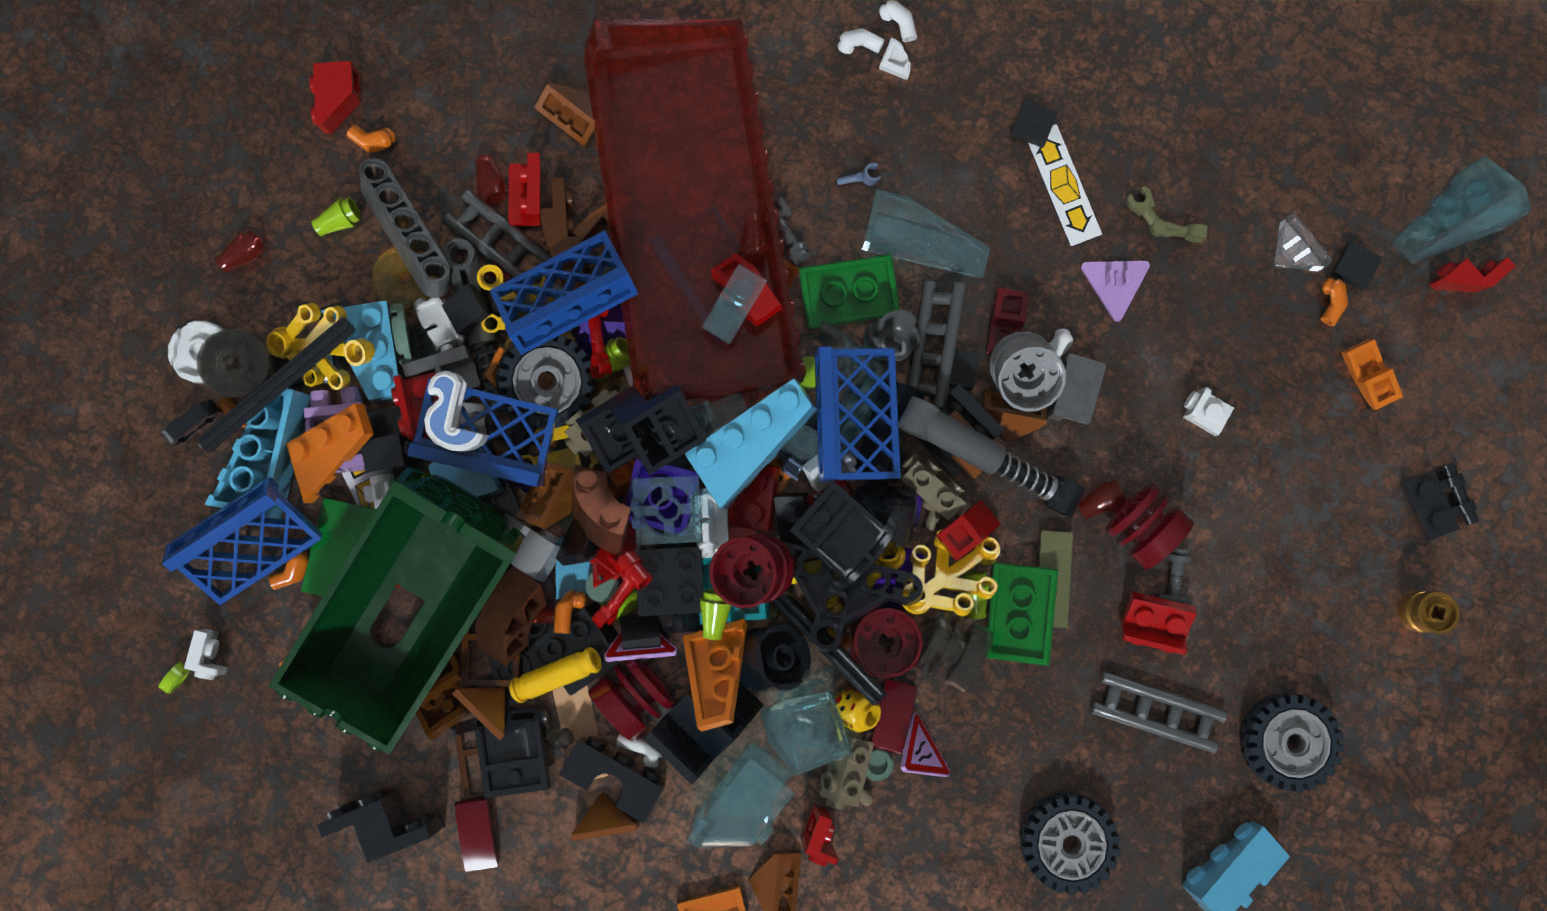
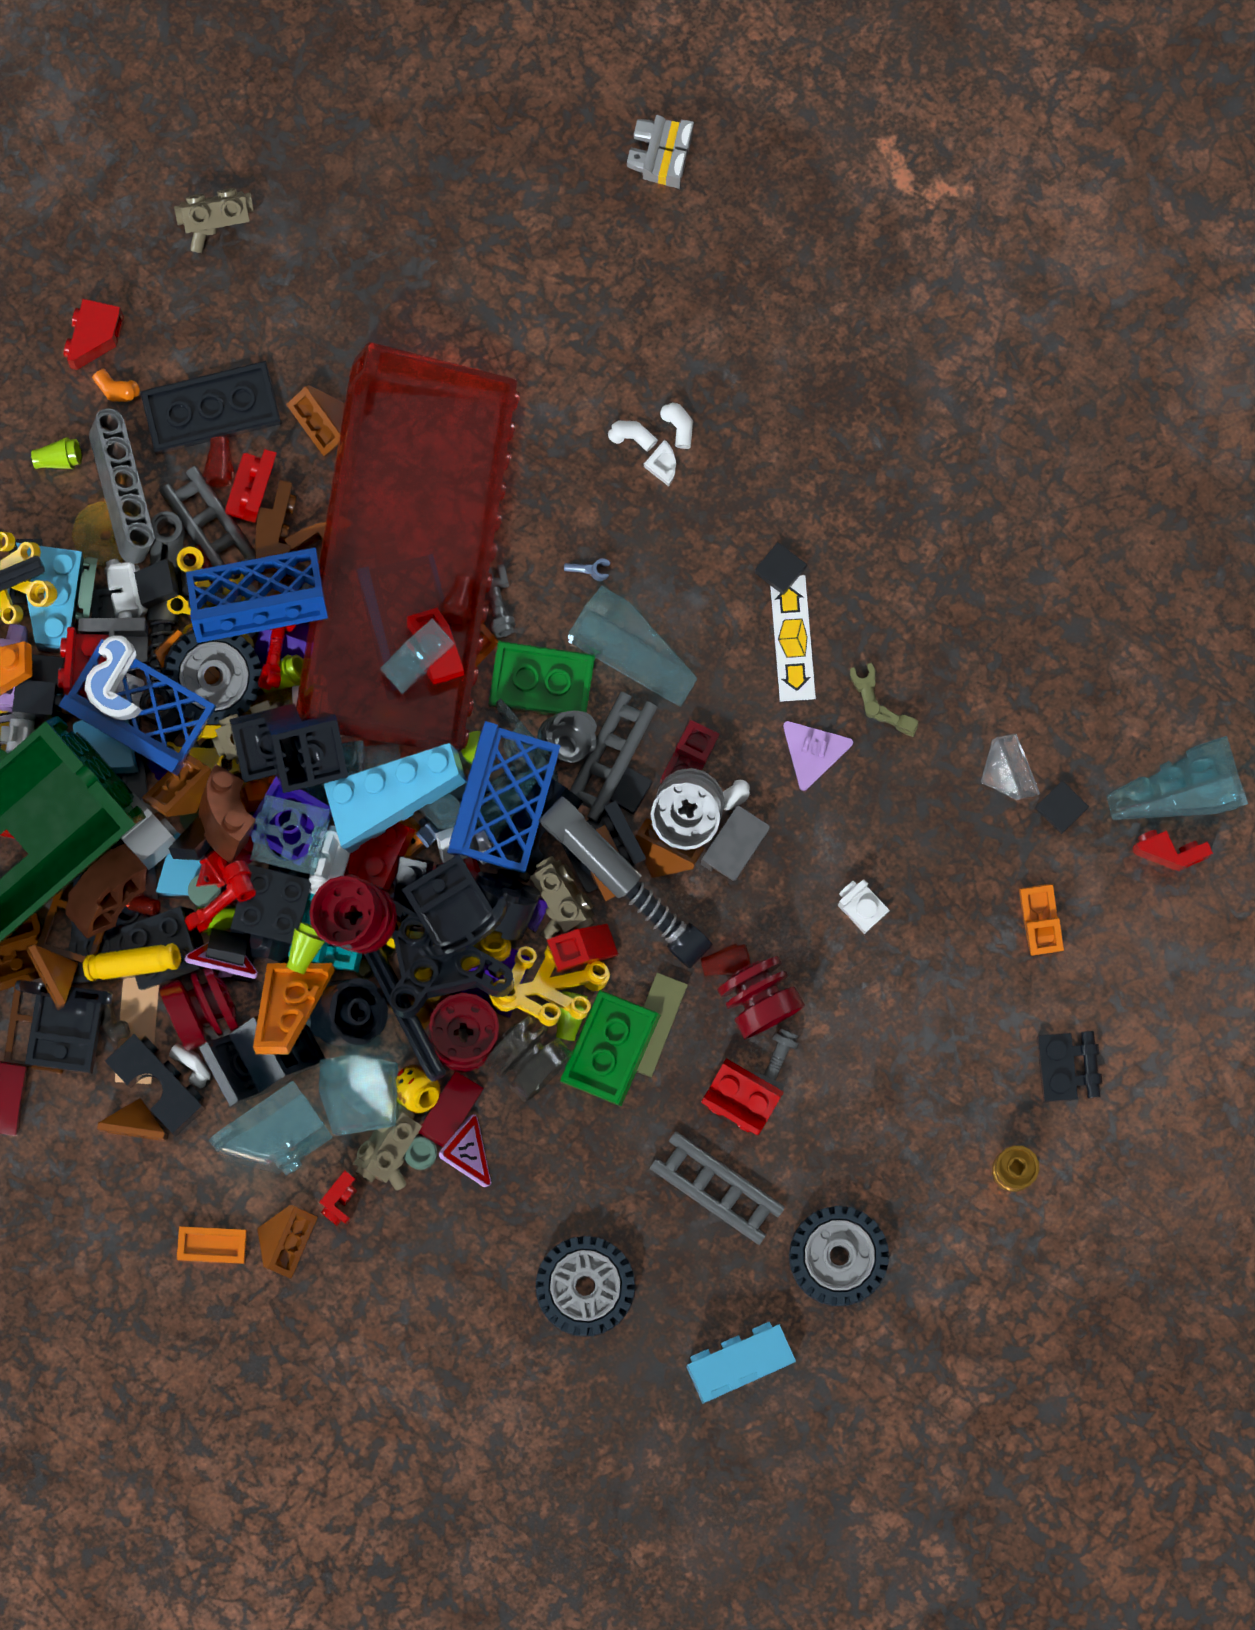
camera: 20 degrees right, 5 degrees down
orange arm [554,589,586,634] -> none
orange arm [1321,278,1348,326] -> none
none -> black tile [140,361,281,455]

